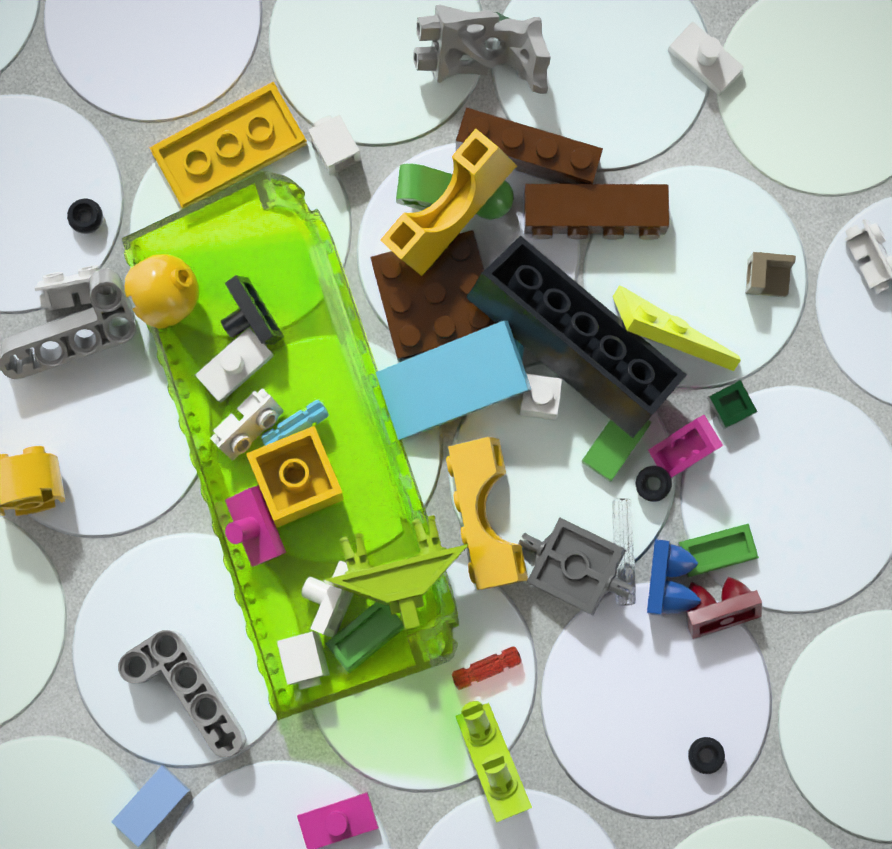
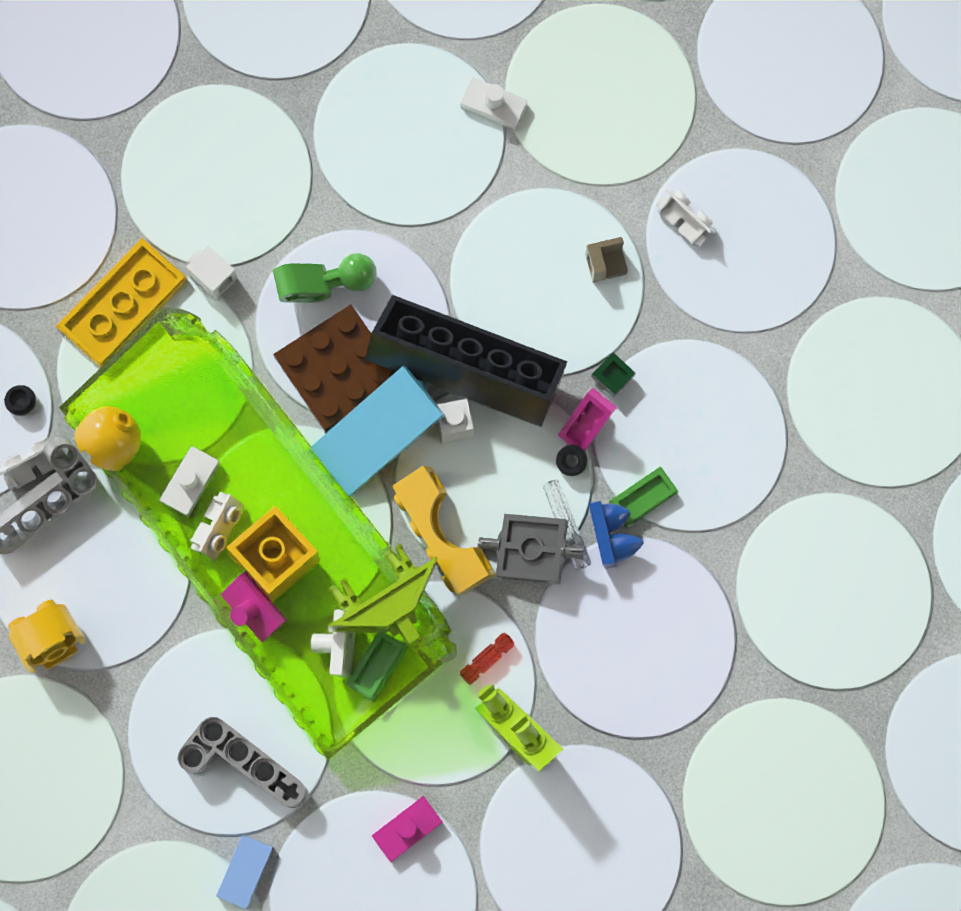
camera: 25 degrees left, 5 degrees down
black tile [221,275,284,345] -> none
medium azure axle [261,400,329,446] -> none
white brick [277,632,330,690] -> none
yellow arch [380,129,517,276] -> none
light grey hips [413,4,551,94] -> none
reddish brown brick [455,107,603,184] -> none
reddish brown brick [524,184,669,240] -> none
bright green tile [581,420,652,482] -> none
neon yellow wing [612,285,741,371] -> none
dark red tile [687,577,762,639] -> none
black plate [688,737,725,774] -> none

